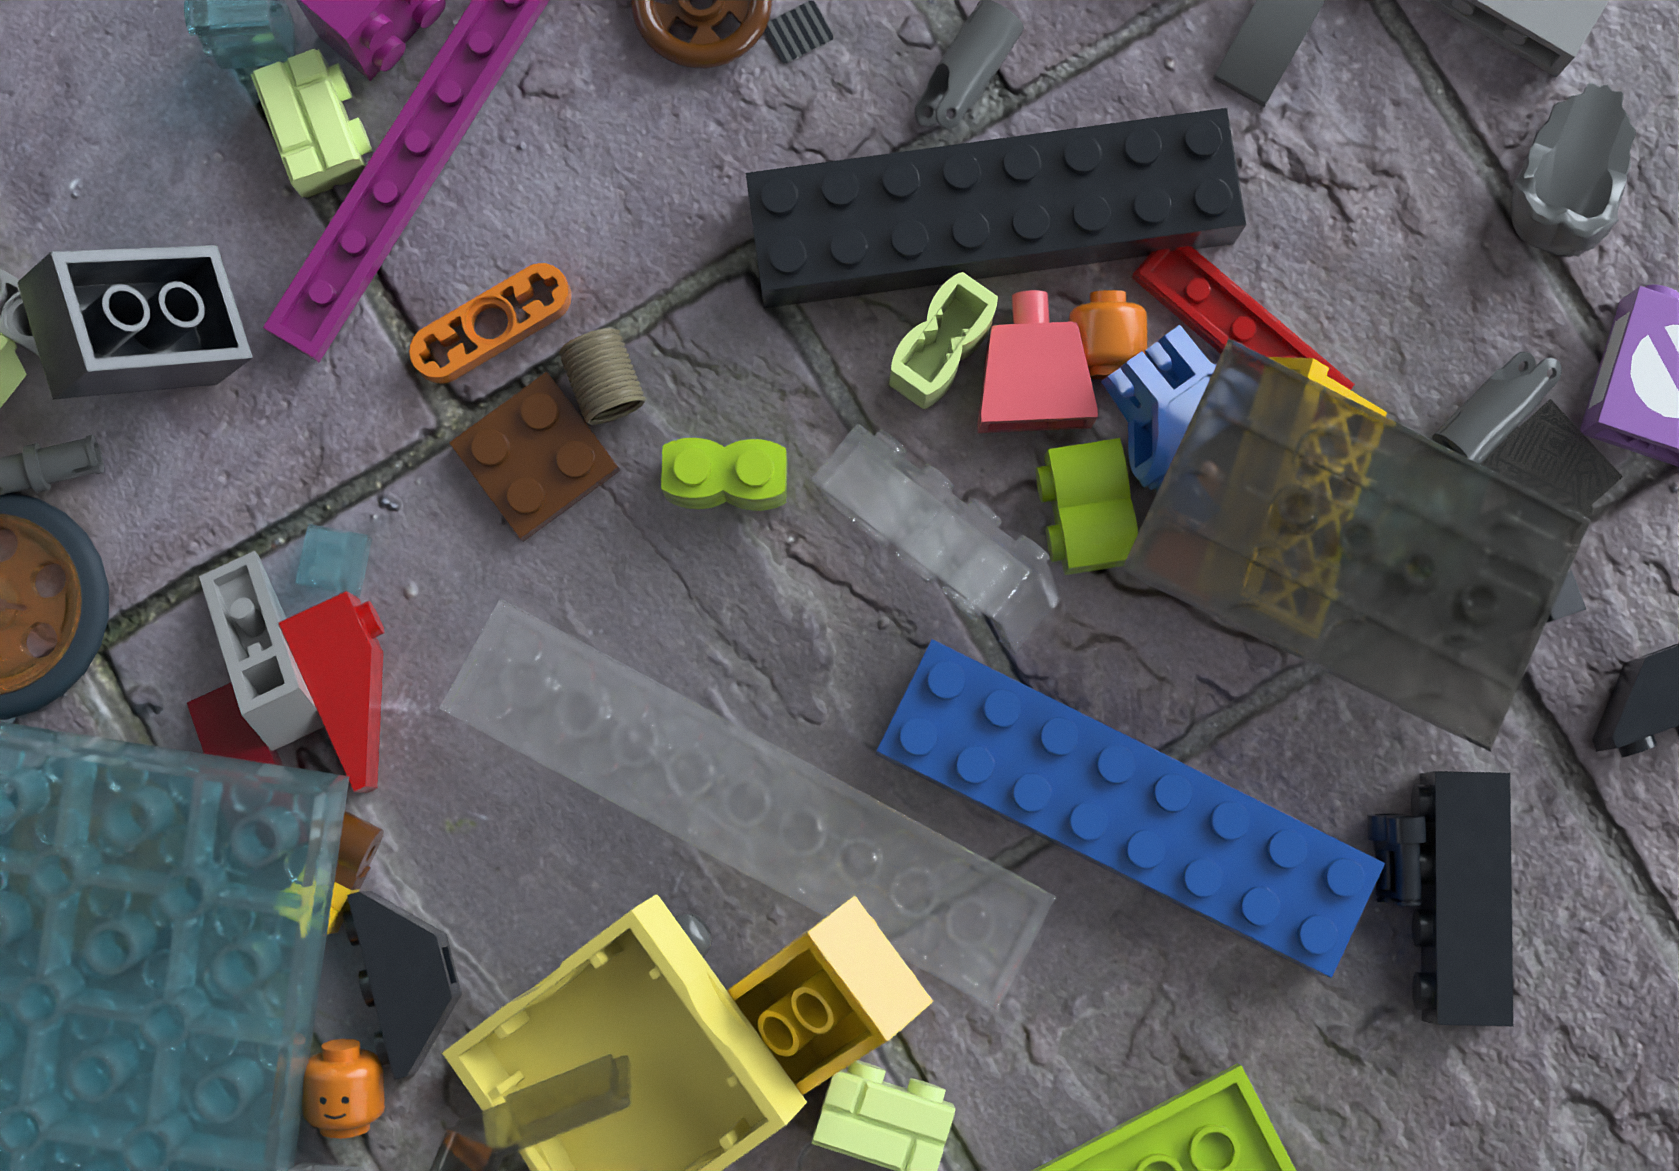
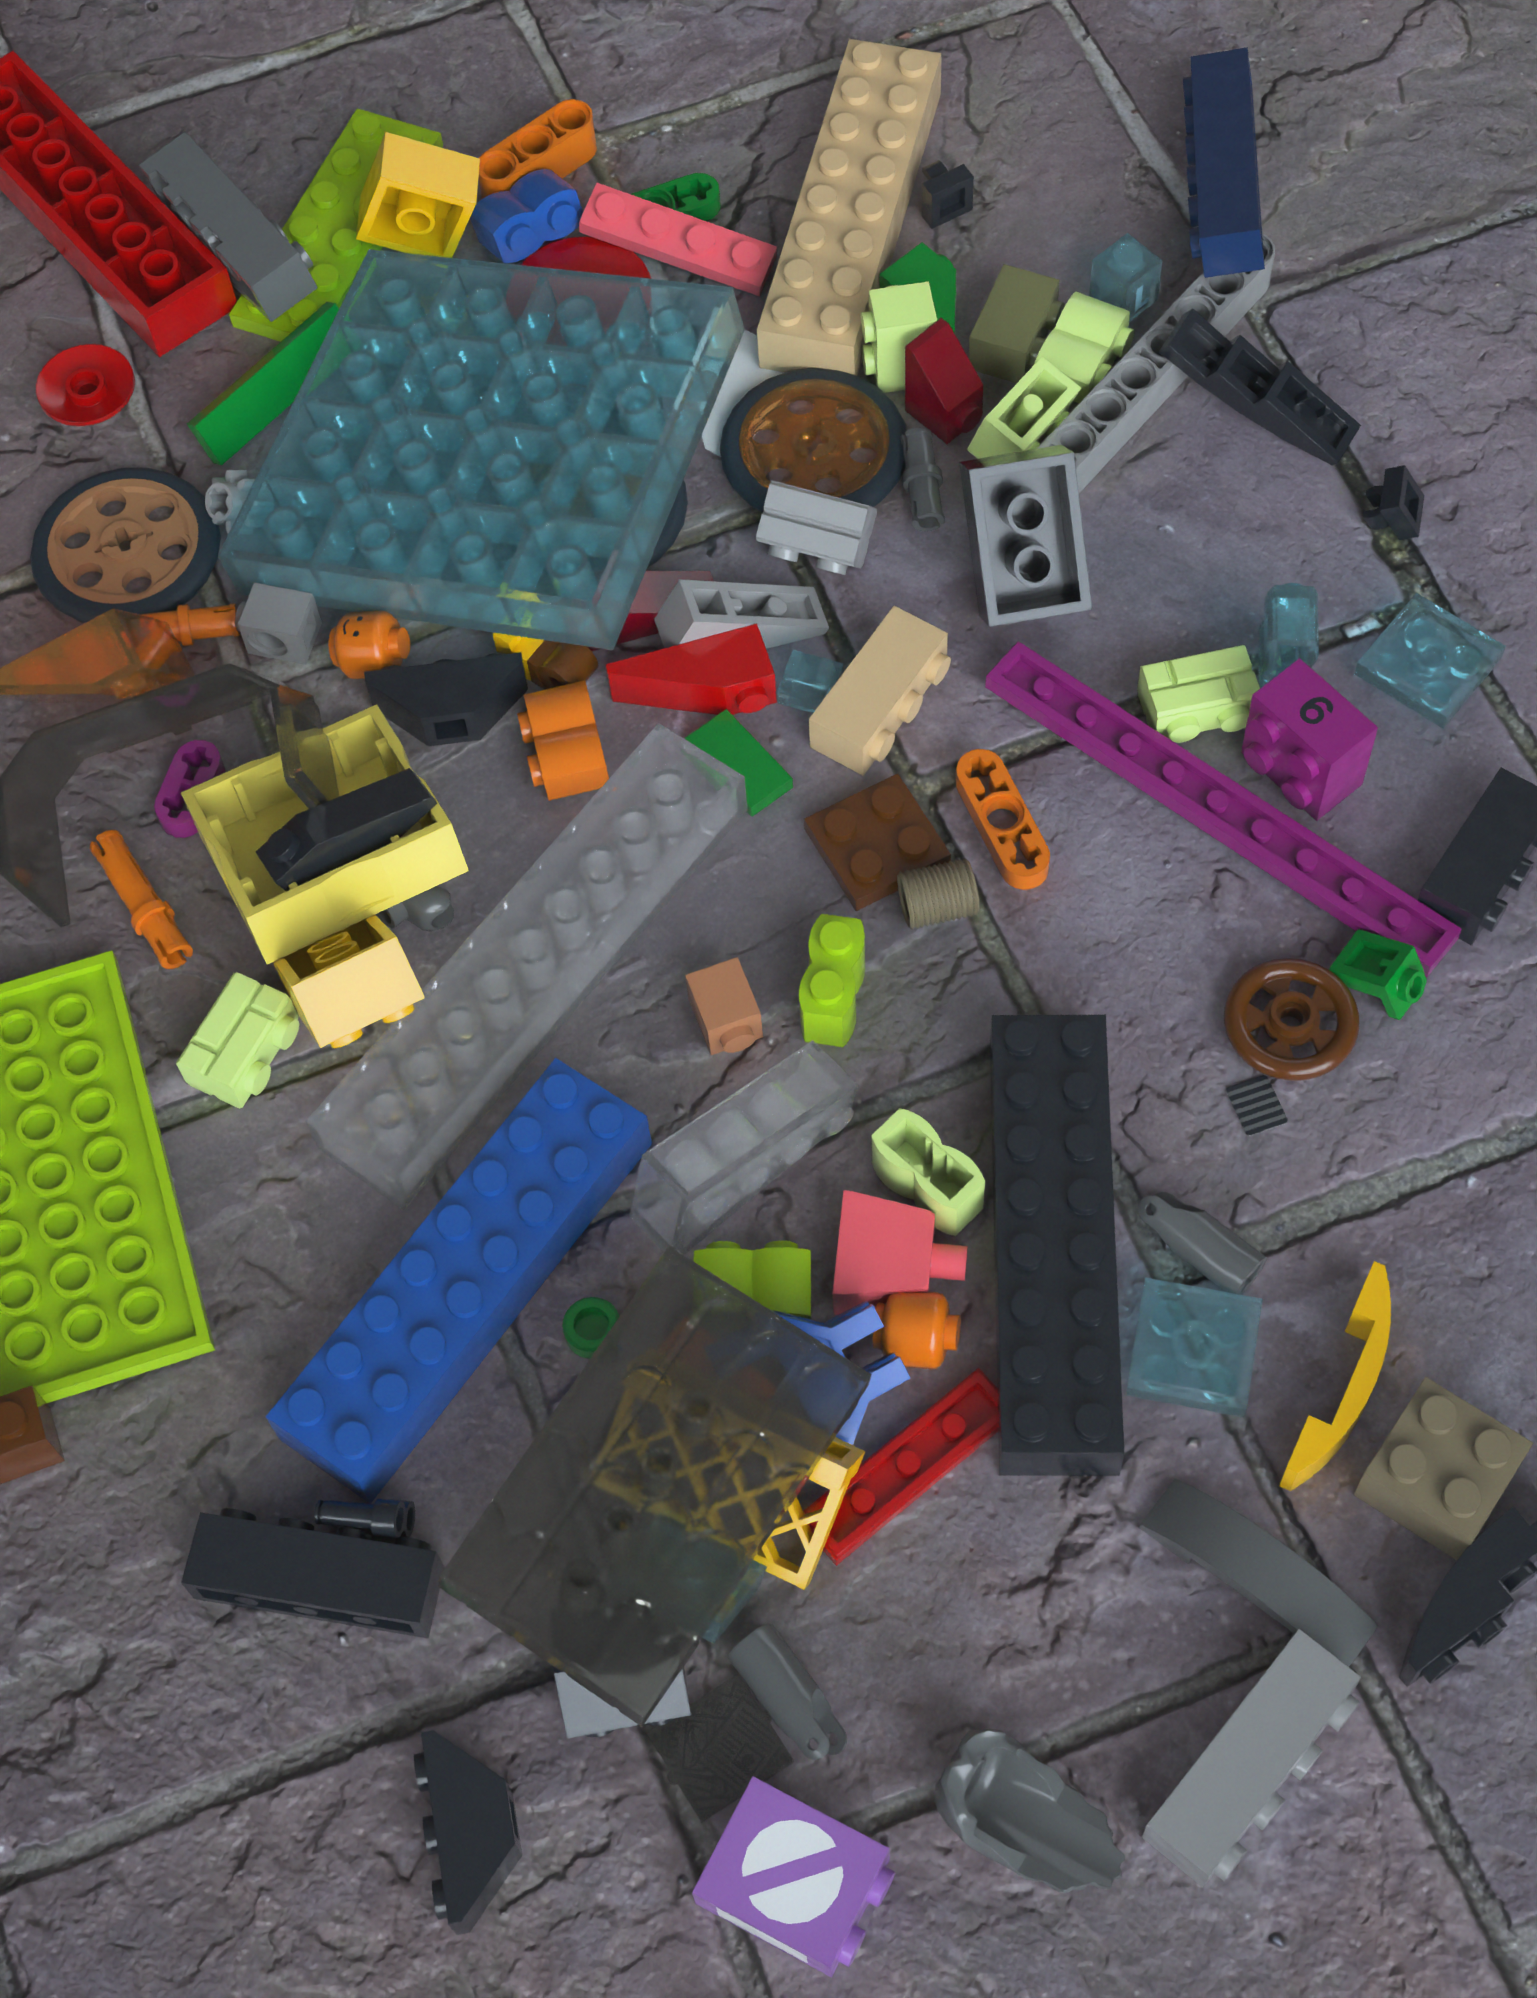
camera: 105 degrees right, 20 degrees down
none -> black slope [256,768,437,891]
none -> orange brick [517,680,611,801]
none -> green tile [562,1297,622,1359]
none -> green tile [685,709,793,817]
none -> nougat brick [685,957,763,1055]
none -> light grey brick [756,480,877,575]
none -> tan brick [809,606,951,776]
none -> clear light blue plate [1126,1277,1263,1417]

